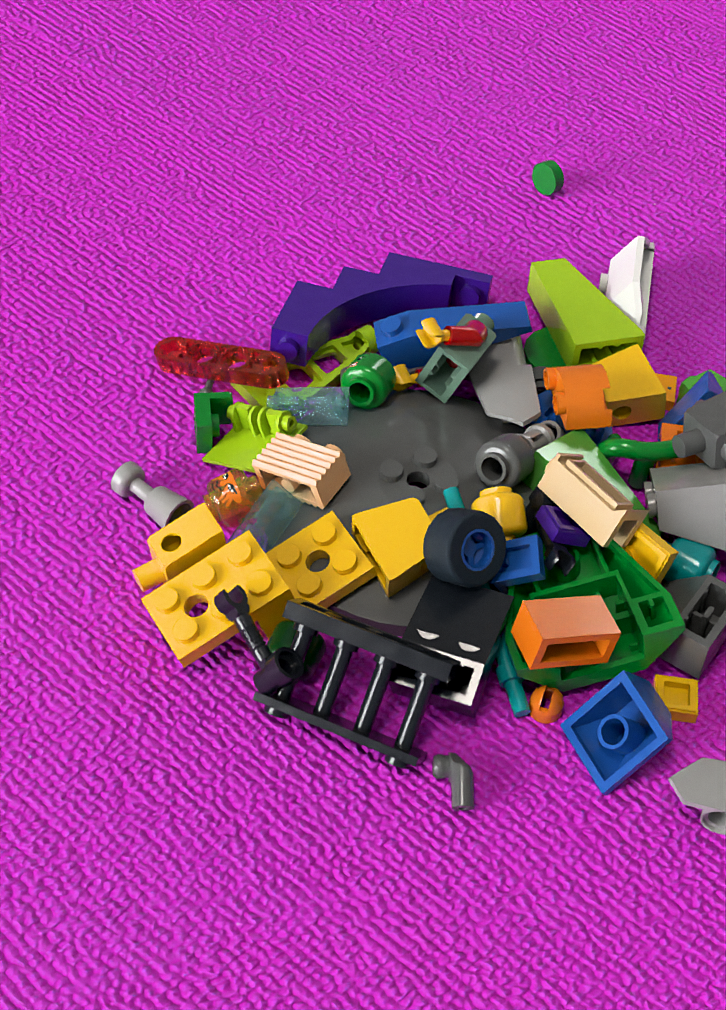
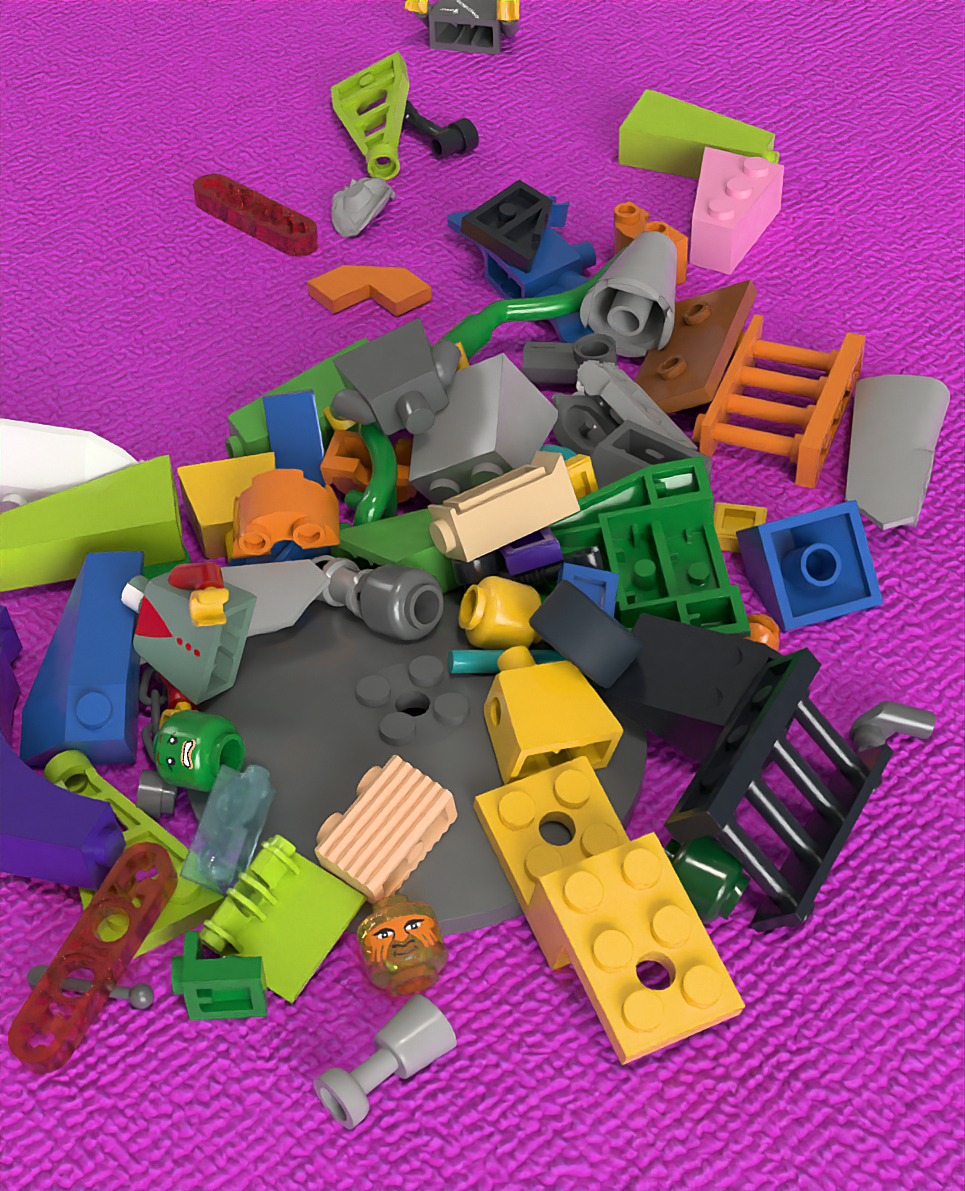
camera: 80 degrees left, 5 degrees down
yellow torso [132,503,226,592] -> none
black brick [214,584,304,695] -> none
clear light blue hinge [226,479,303,553] -> none
orange piece [511,595,621,670] -> none

